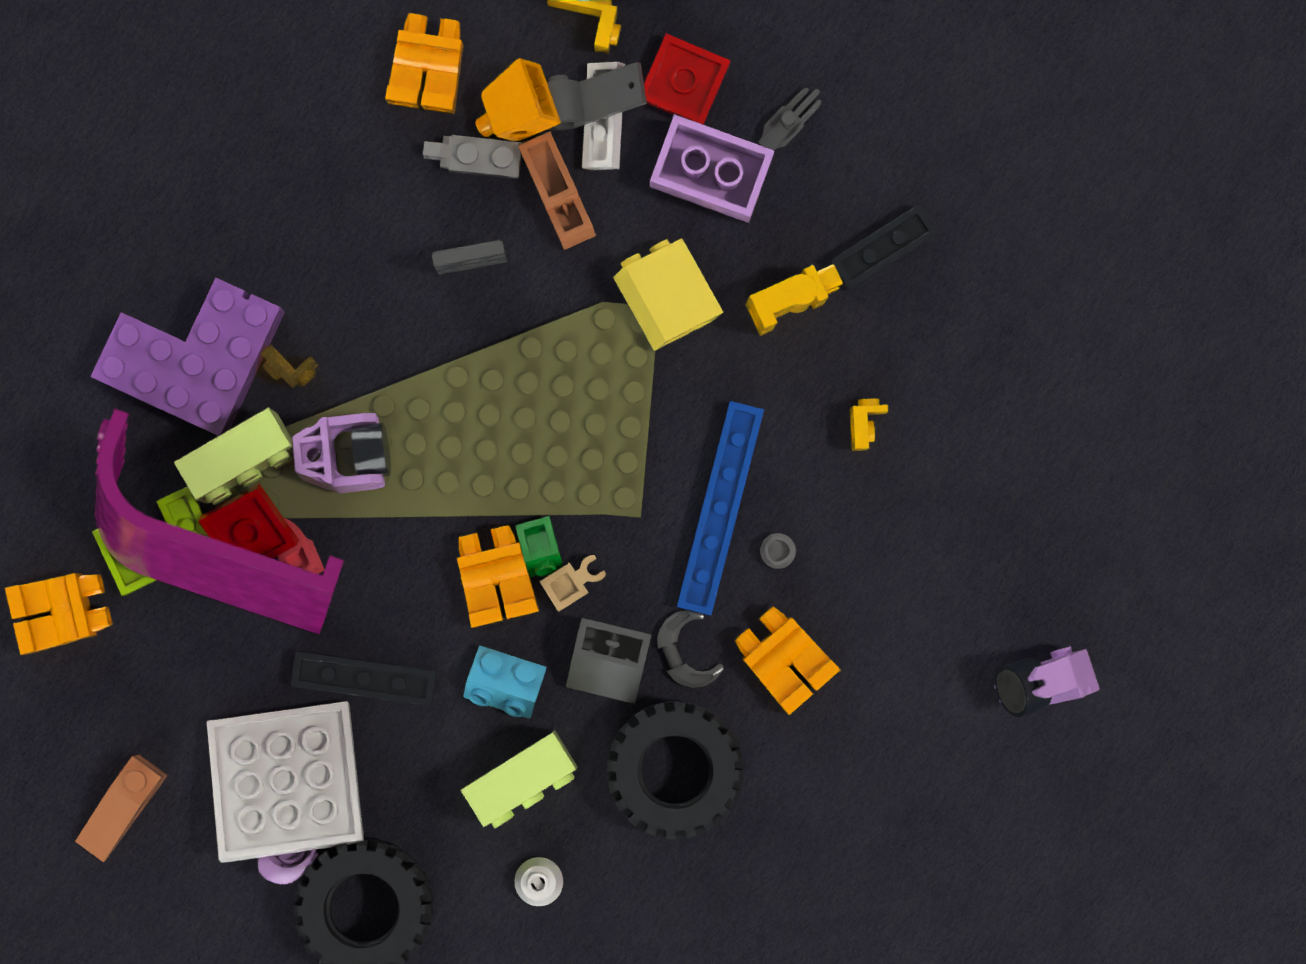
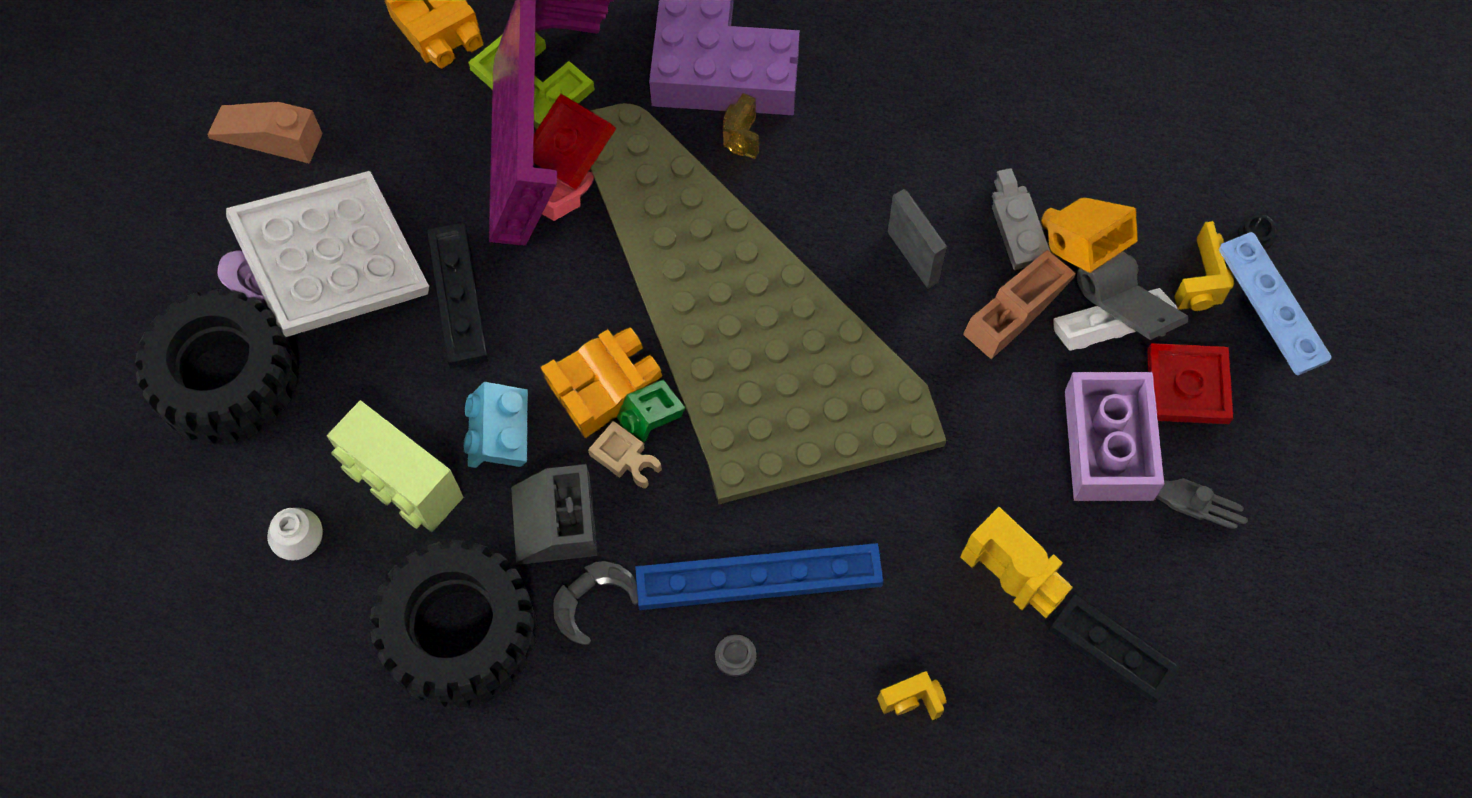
camera: 75 degrees right, 20 degrees down
yellowish green brick [174,408,294,505] -> none
lavender piece [292,413,391,494] -> none
light orange hips [385,13,464,114] -> none
light yellow brick [613,238,723,351] -> none
light orange hips [734,606,840,715] -> none

